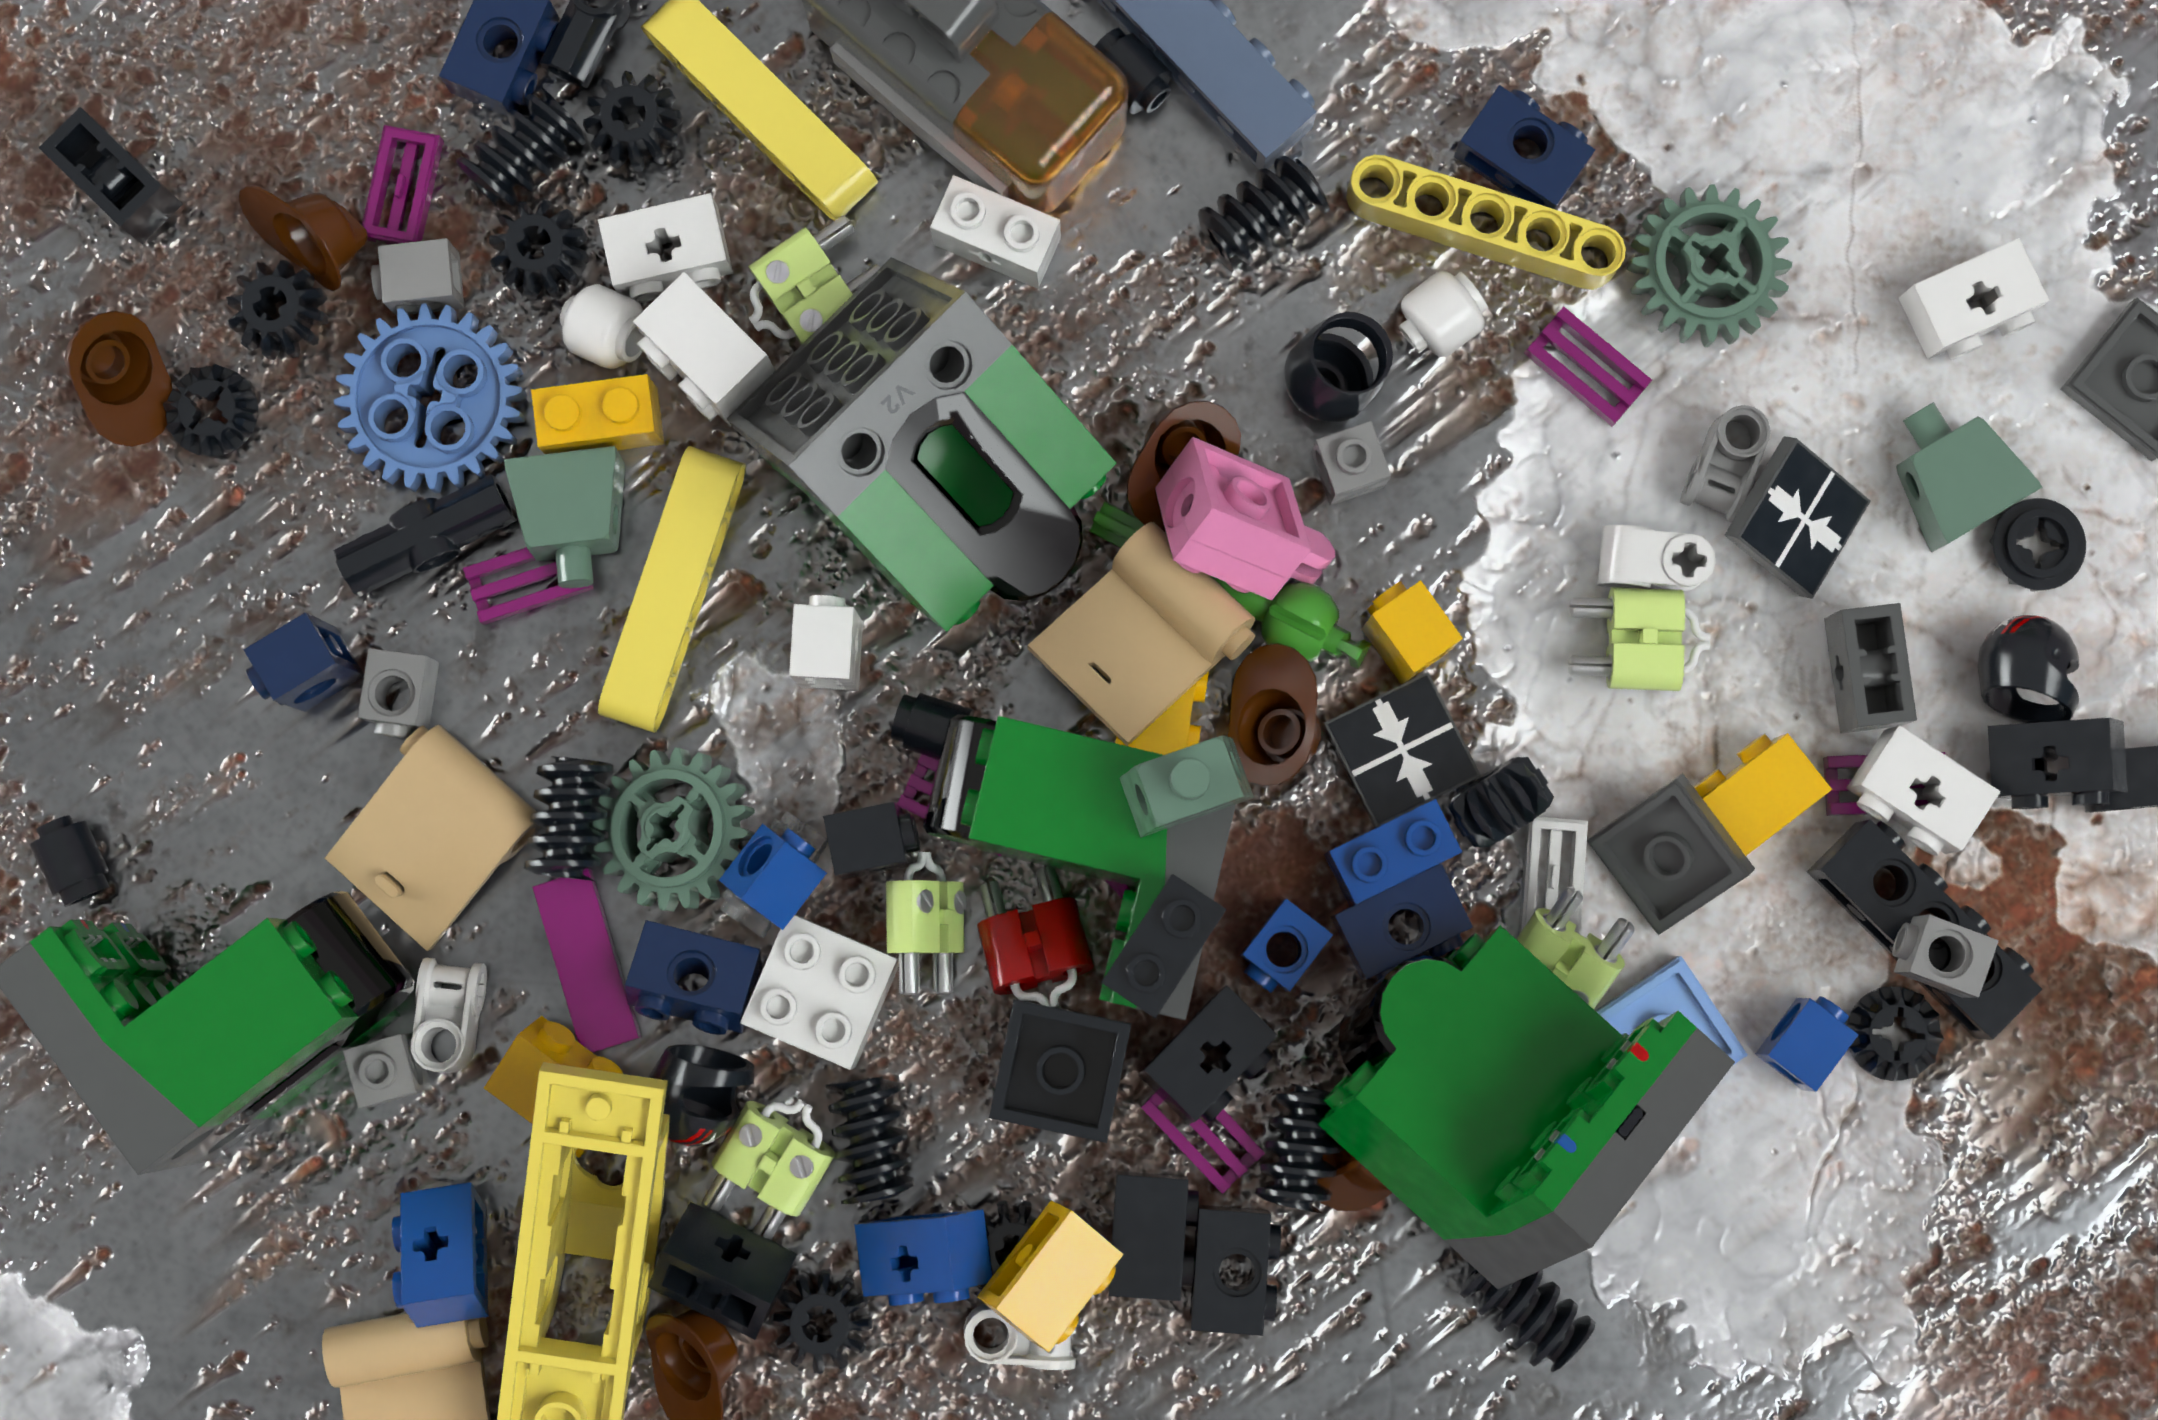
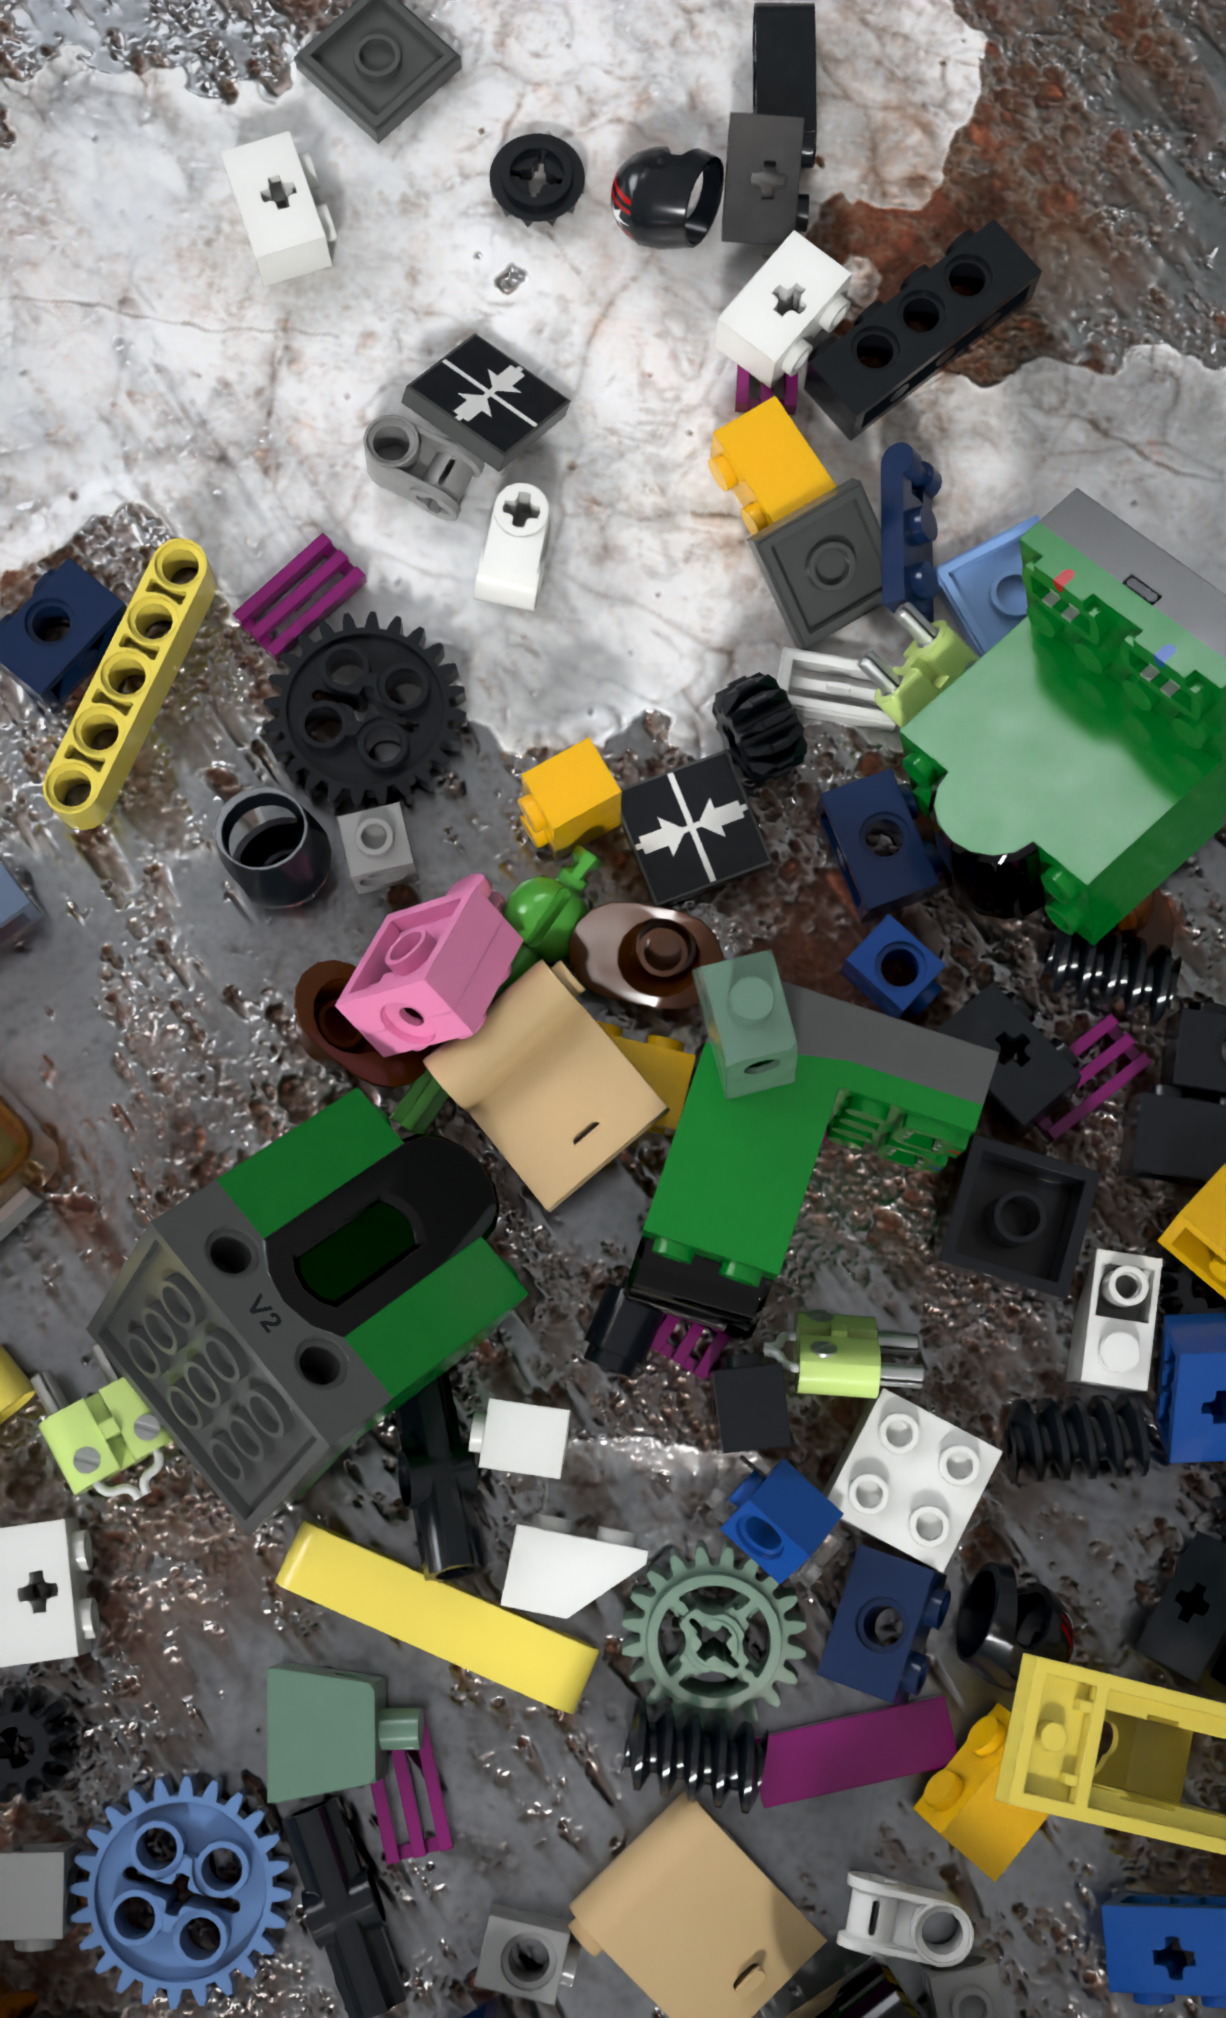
camera: 90 degrees left, 5 degrees down
yellow brick [531,374,664,454] -> none
white head [560,284,644,369] -> none
white brick [633,272,775,427] -> none
yellowish green piece [703,1099,835,1239] -> none
white brick [930,175,1061,289] -> none
red piece [977,866,1094,1007] -> none
black brick [1101,874,1227,1018] -> none
black piece [1198,156,1330,272] -> none
blue brick [1324,799,1462,907] -> none
white head [1399,270,1488,357] -> none
yellowish green piece [1568,587,1711,691] -> none
sand green gear [1627,184,1792,347] -> none
blue brick [1755,996,1858,1092] -> none
dark grey brick [1824,603,1917,734] -> none
black gear [1847,986,1944,1081] -> none
light grey brick [1892,915,1999,998] -> none
sand green torso [1896,402,2042,552] -> none
none -> black gear [263,611,468,812]
none -> black piece [395,1374,485,1583]
none -> white slope [500,1513,649,1619]
none -> dark blue plate [881,442,942,623]
none -> white slope [1066,1249,1163,1393]

